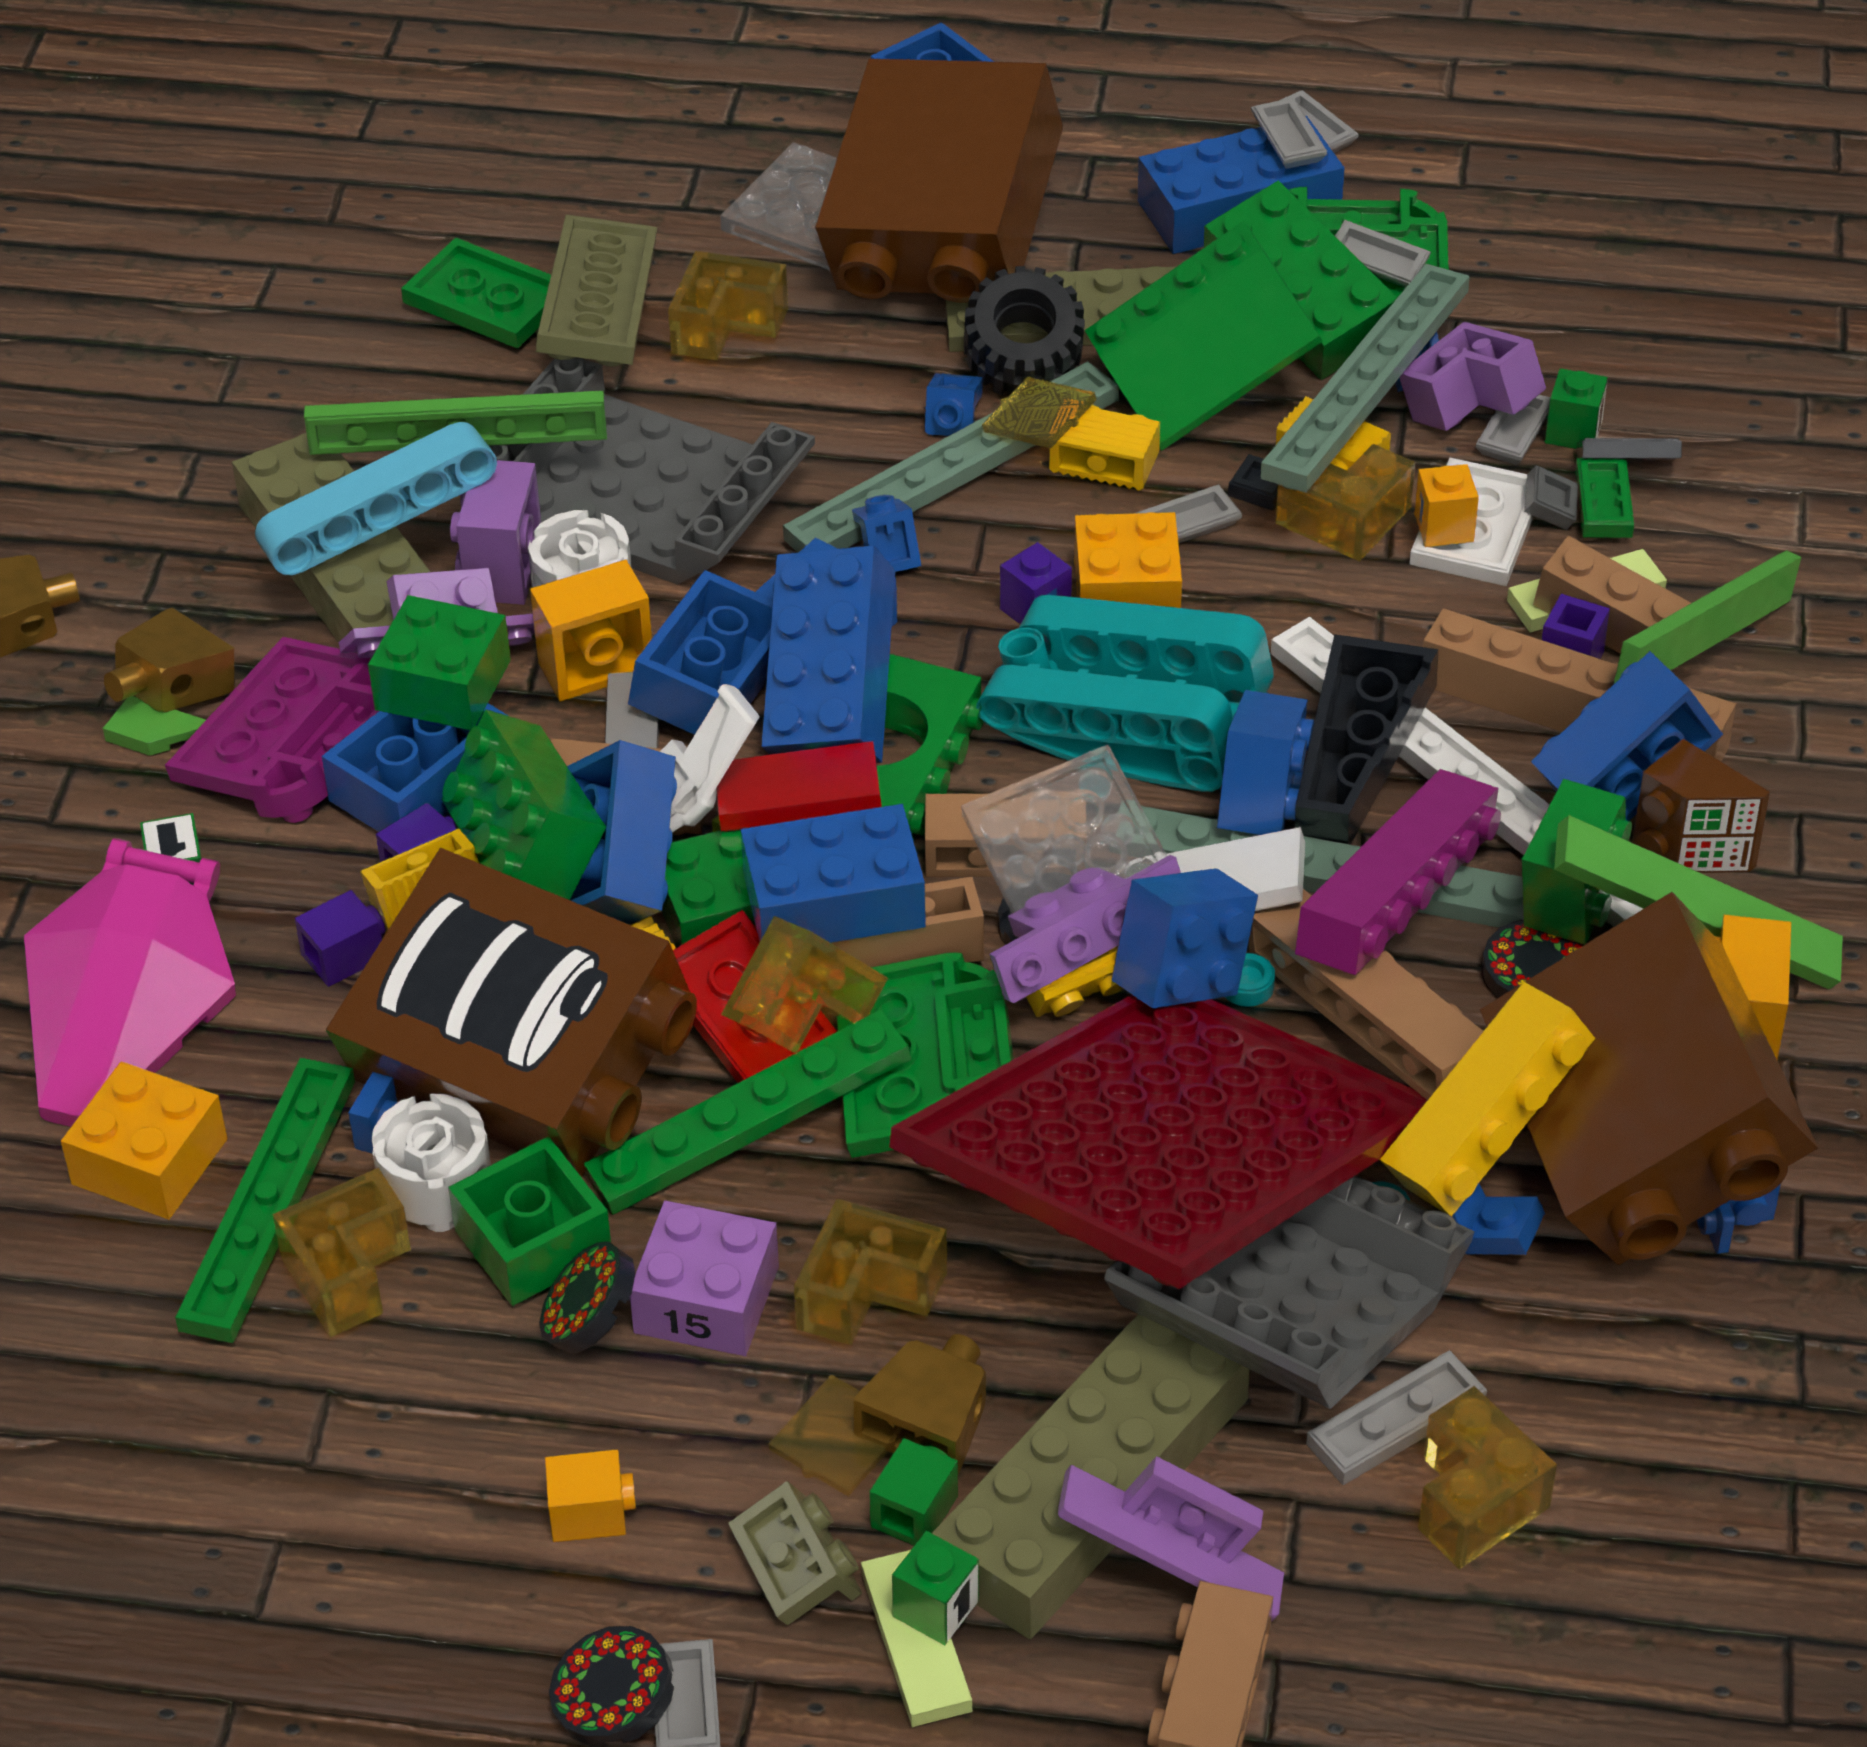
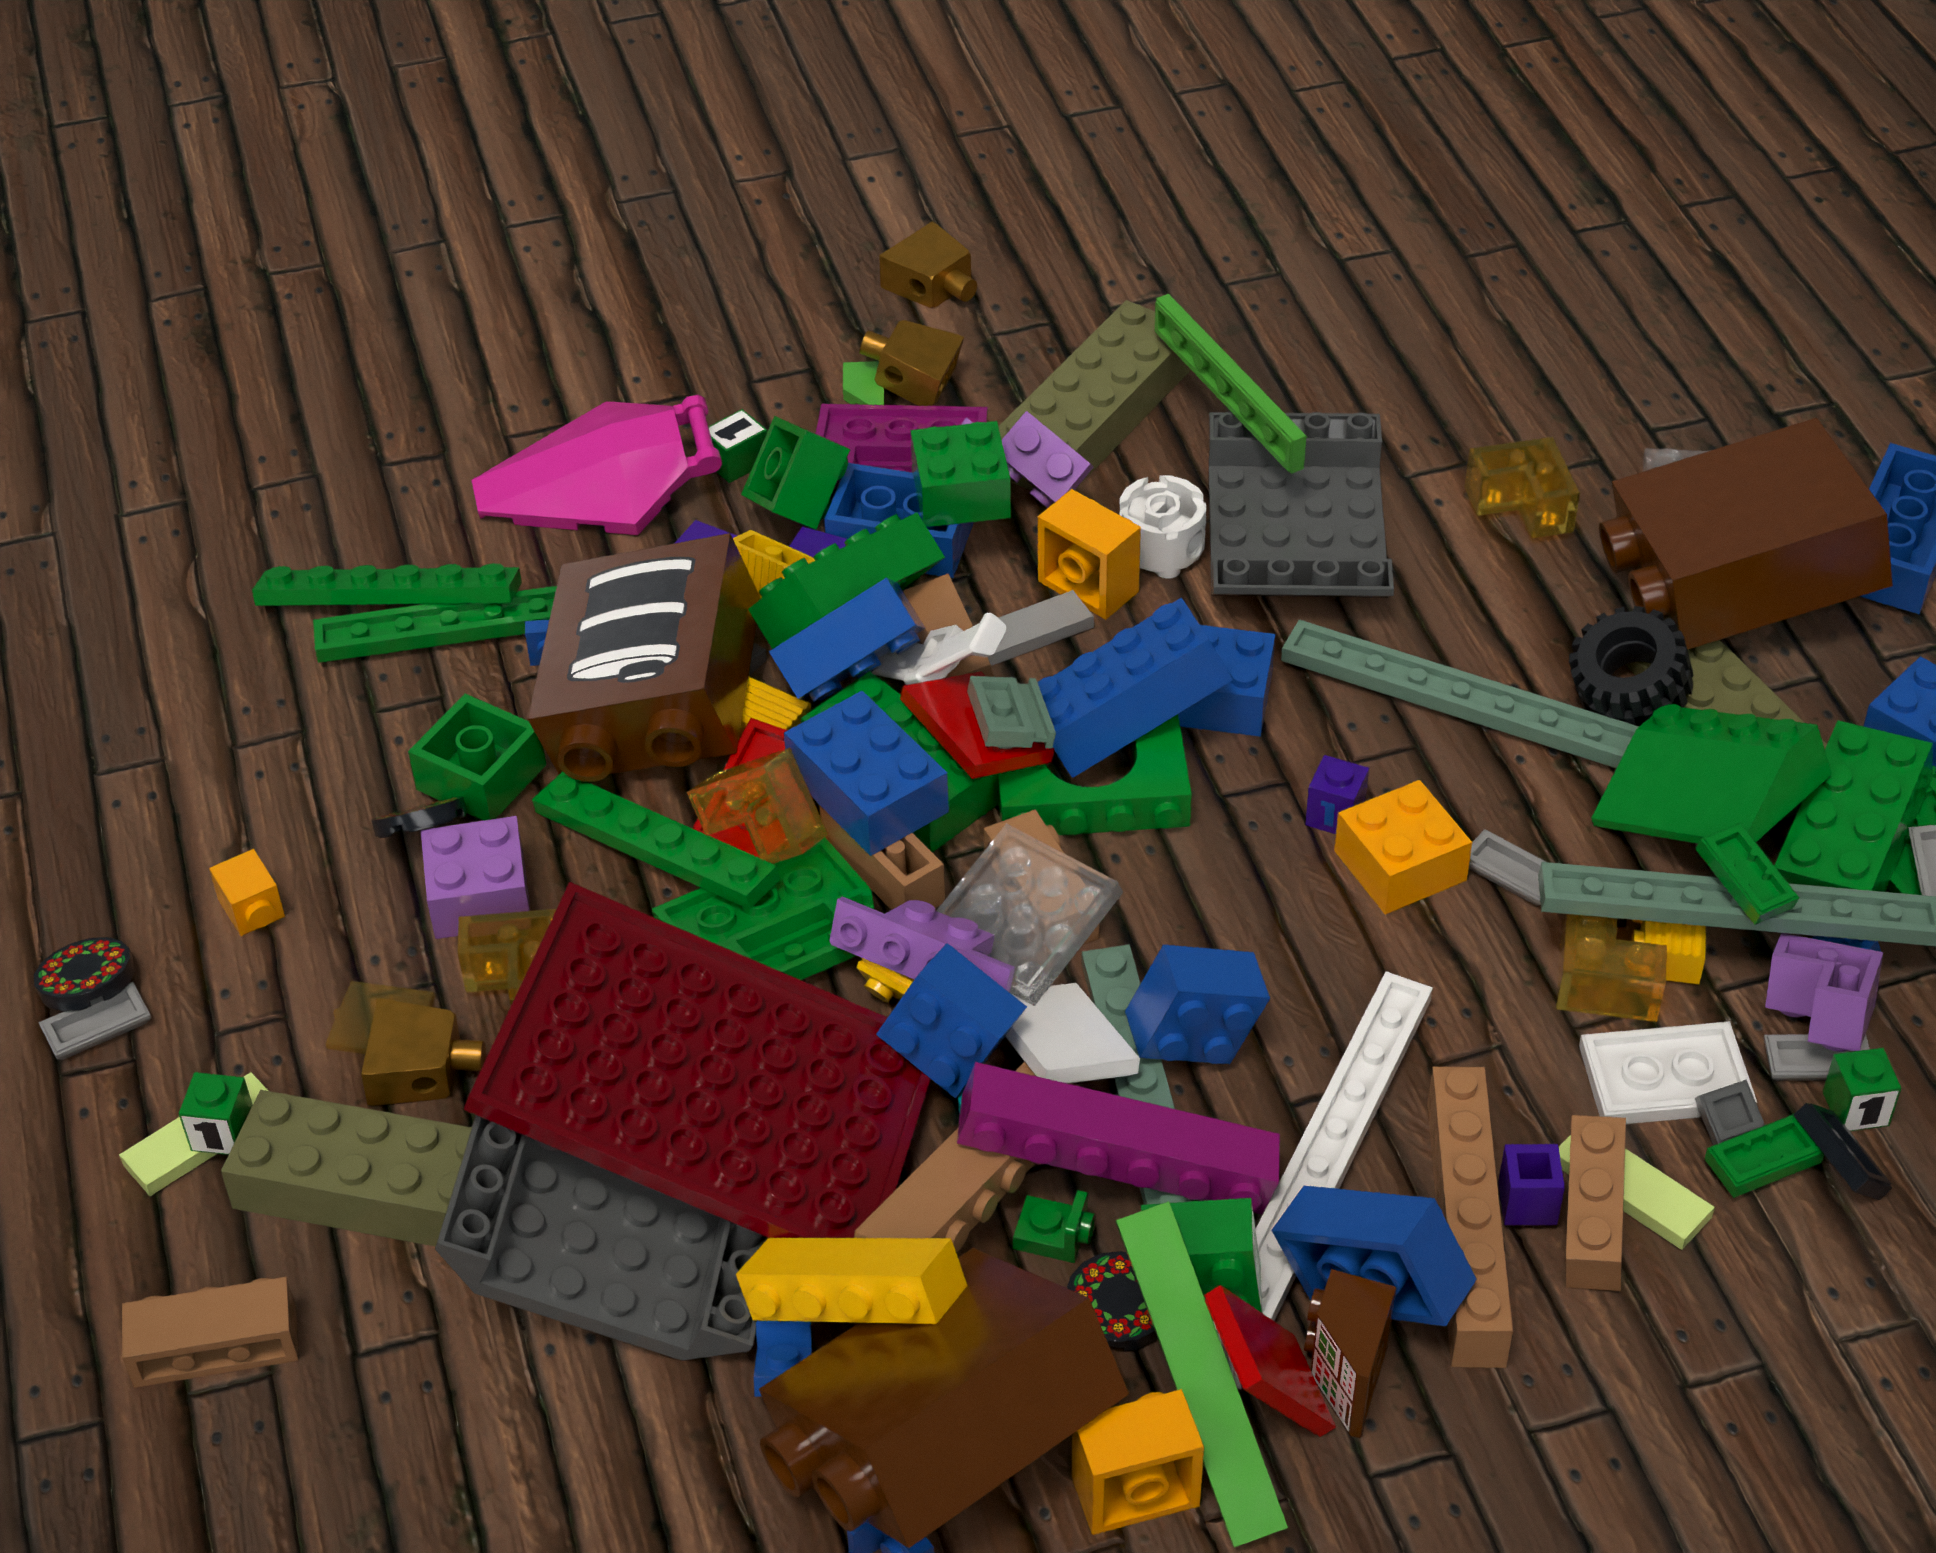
camera: 65 degrees right, 0 degrees up
light orange brick [61,1061,228,1220] -> none
medium azure beam [255,422,497,575] -> none
clear yellow brick [273,1168,411,1337] -> none
white brick [372,1094,491,1232] -> none
green plate [401,238,551,348] -> none
medium lavender brick [450,460,541,605] -> none
olive plate [536,215,657,366] -> none
blue brick [628,570,773,735] -> none
olive bracket [728,1481,862,1625] -> none
blue bracket [852,495,922,572] -> none
green brick [869,1438,958,1546] -> none
blue bracket [925,373,983,436] -> none
teal panel [976,595,1274,792] -> none
clear yellow piece [982,377,1097,448] -> none
yellow brick [1049,403,1160,491] -> none
medium lavender bracket [1058,1456,1284,1622] -> none
black wedge [1295,634,1438,845] -> none
light grey tile [1306,1350,1487,1485] -> none
light orange brick [1414,464,1479,547] -> none
clear yellow brick [1418,1386,1557,1569] -> none
bright green tile [1614,550,1801,683] -> none
none -> green plate [252,563,522,606]
none -> green brick [741,416,850,530]
none -> sand green plate [967,676,1056,749]
none -> green bracket [1013,1190,1096,1263]
none -> red tile [1204,1285,1336,1437]
none -> green plate [1696,822,1800,925]

